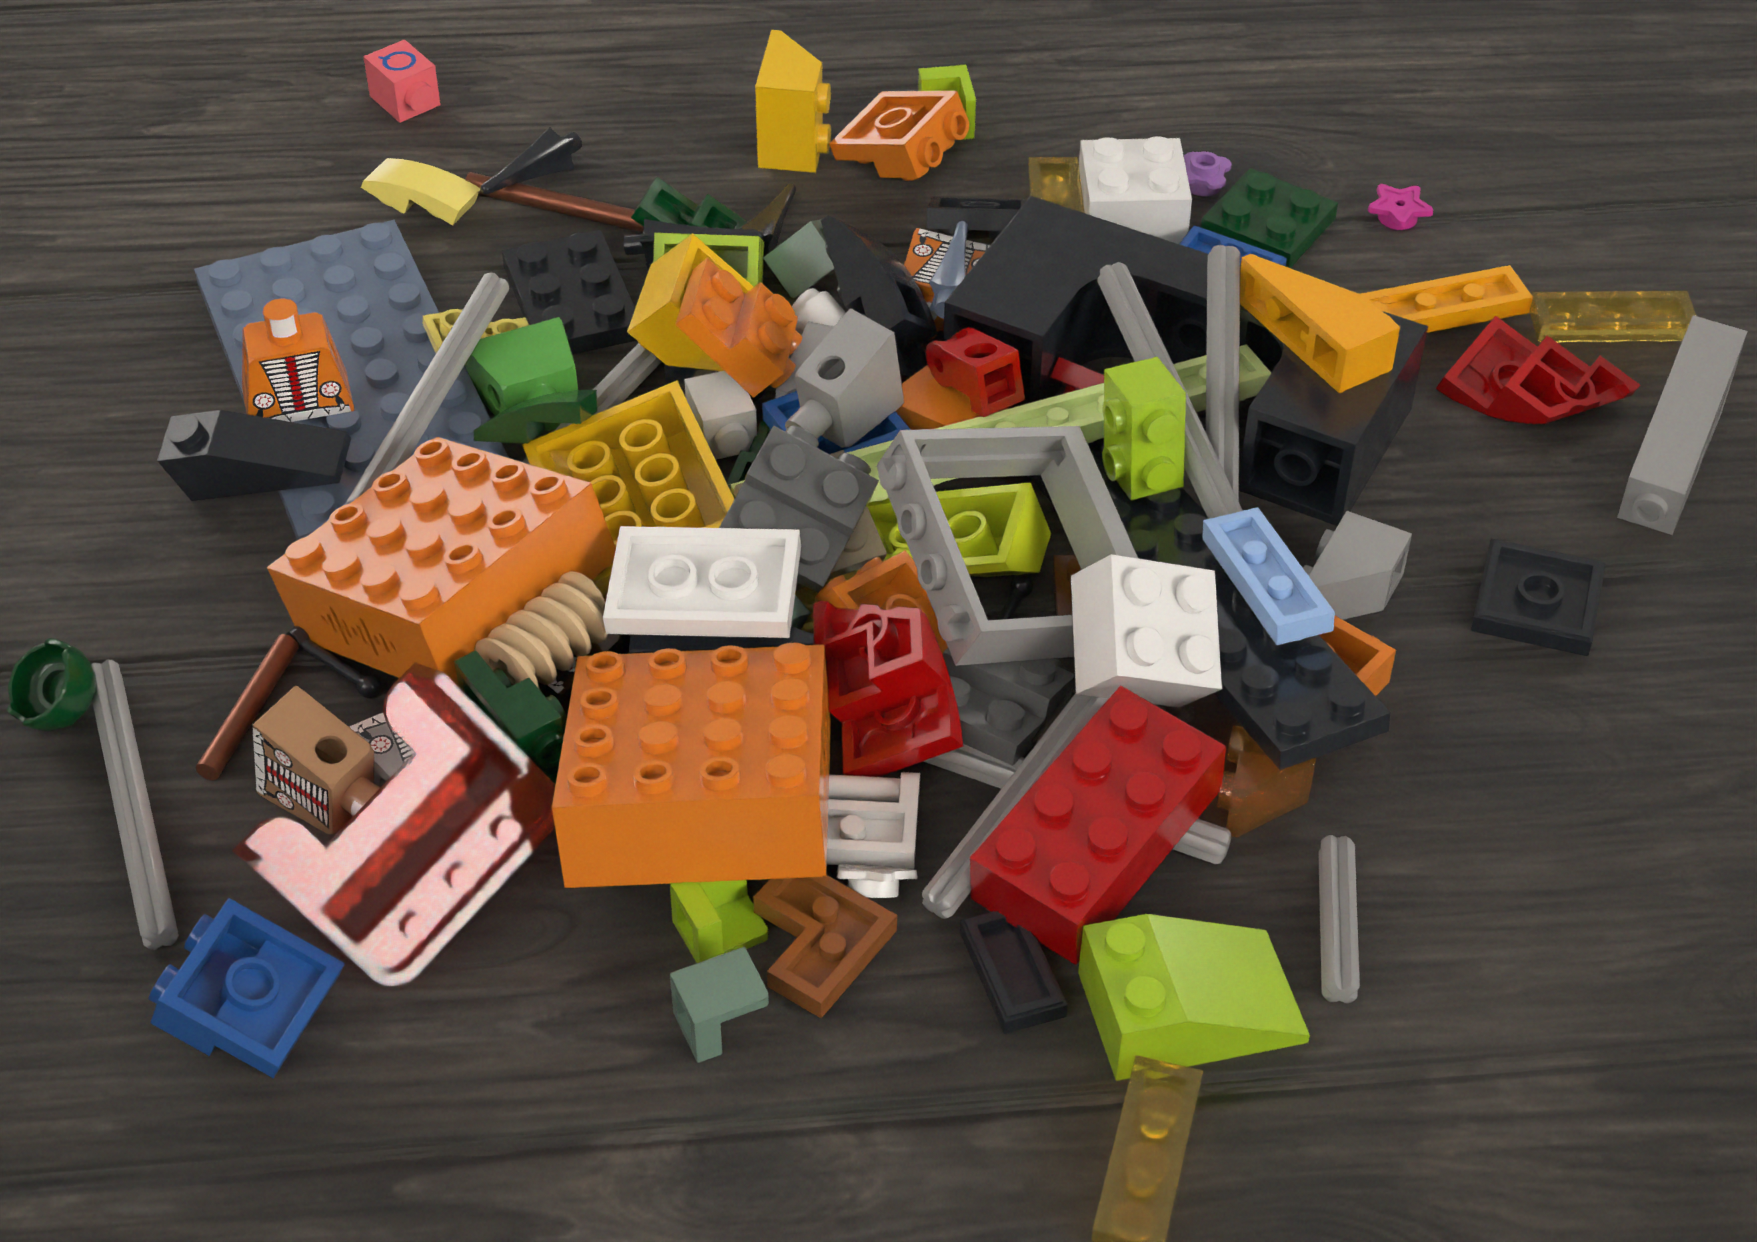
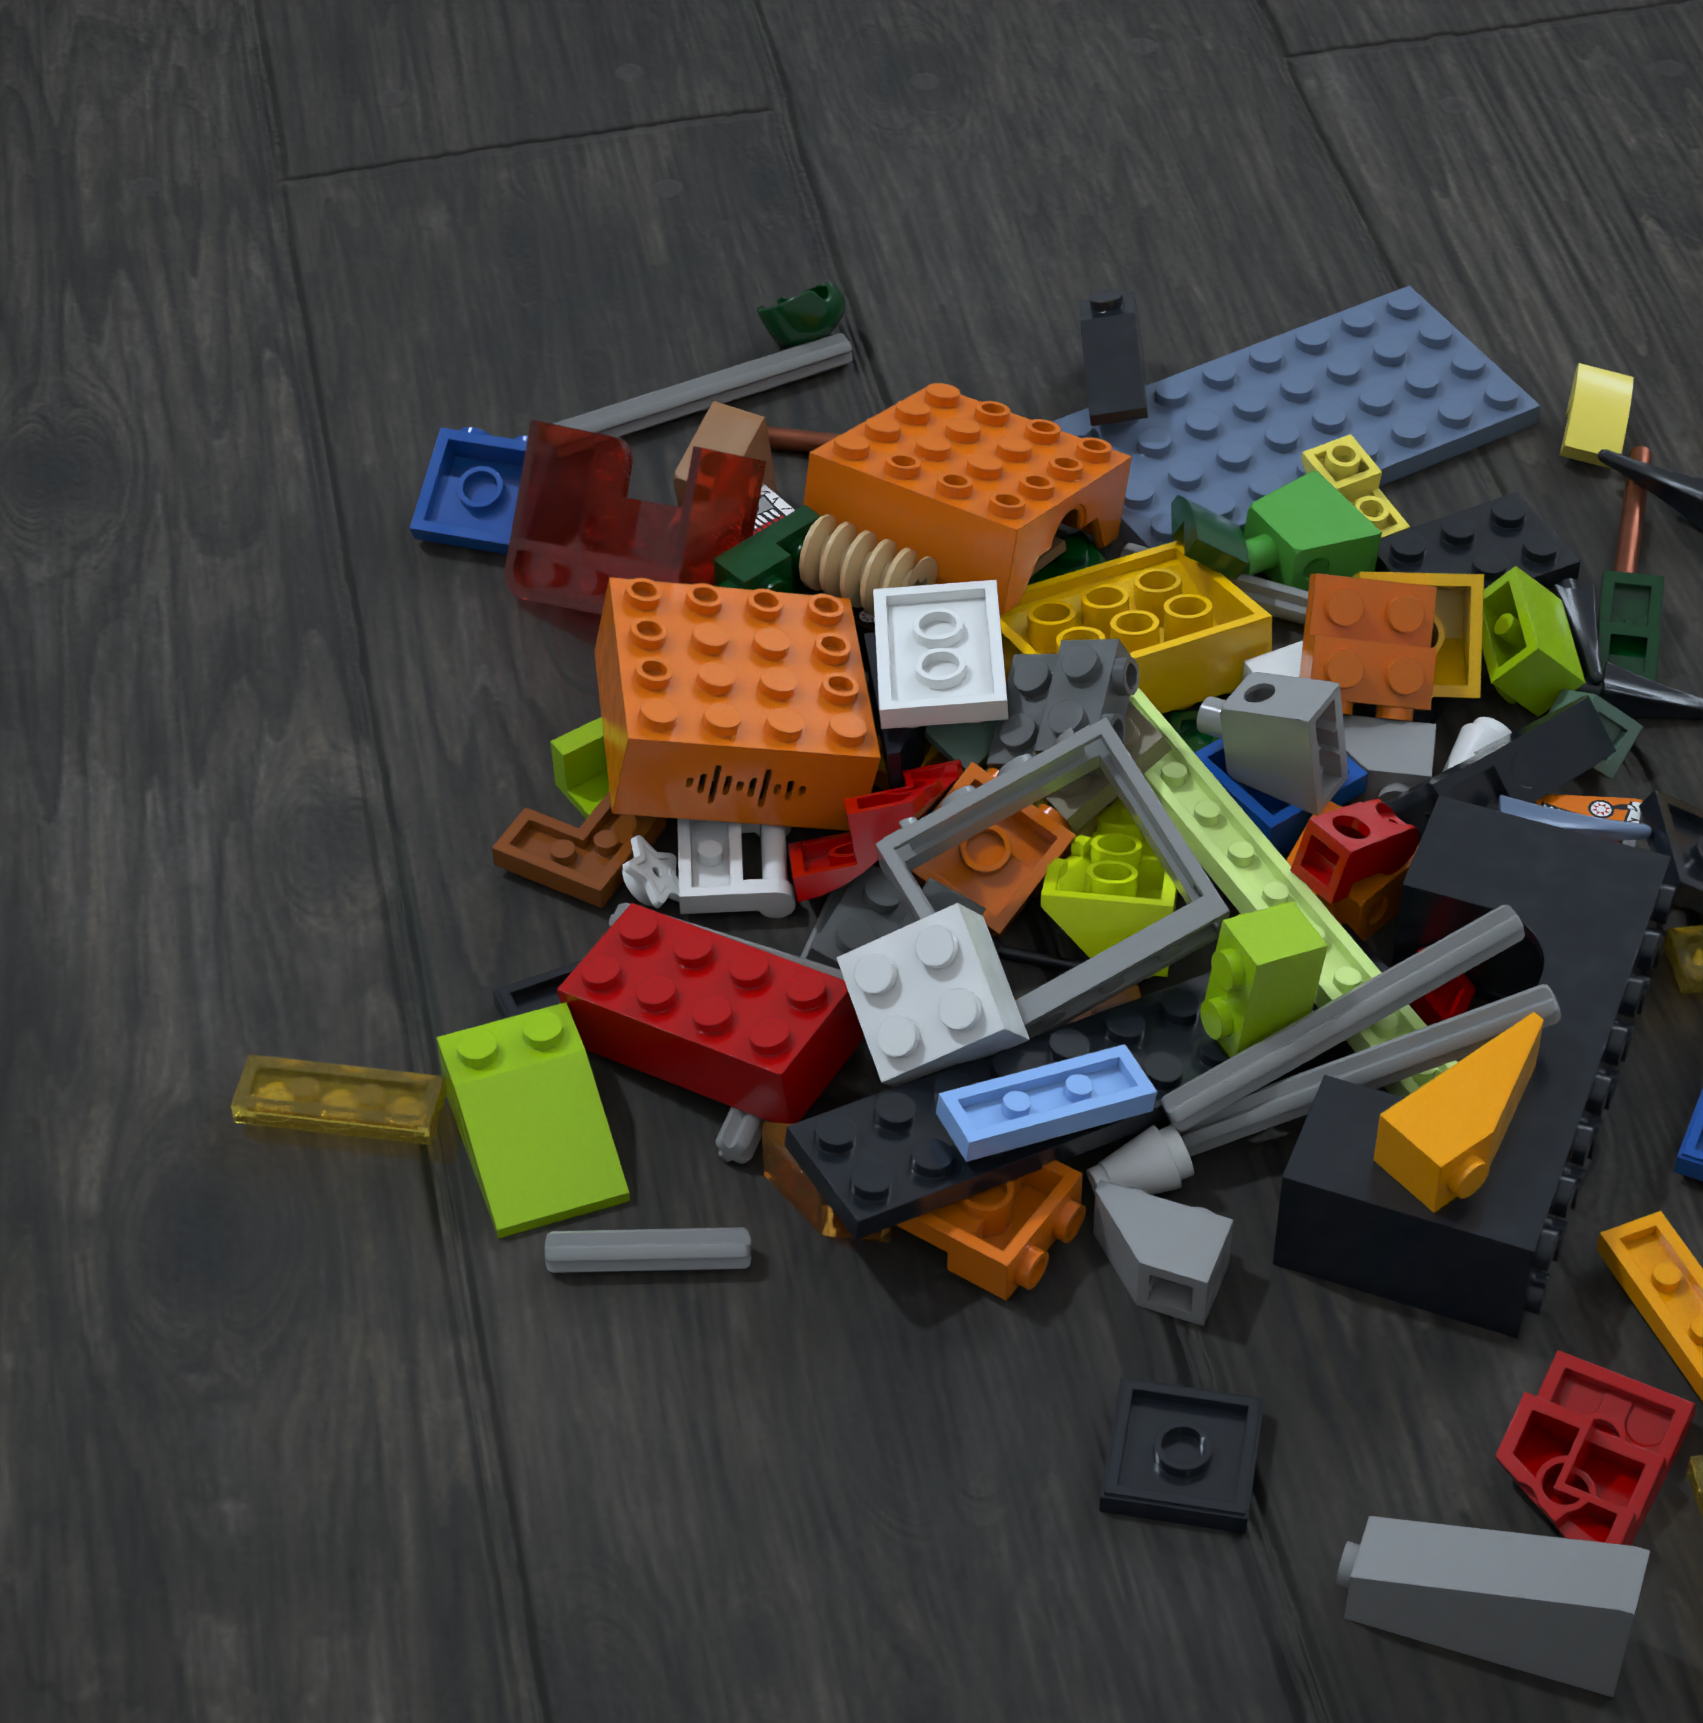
camera: 85 degrees right, 0 degrees up
torso [242,298,355,422] -> none
light grey axle [345,272,509,505] -> none
sand green panel [670,947,769,1063] -> none

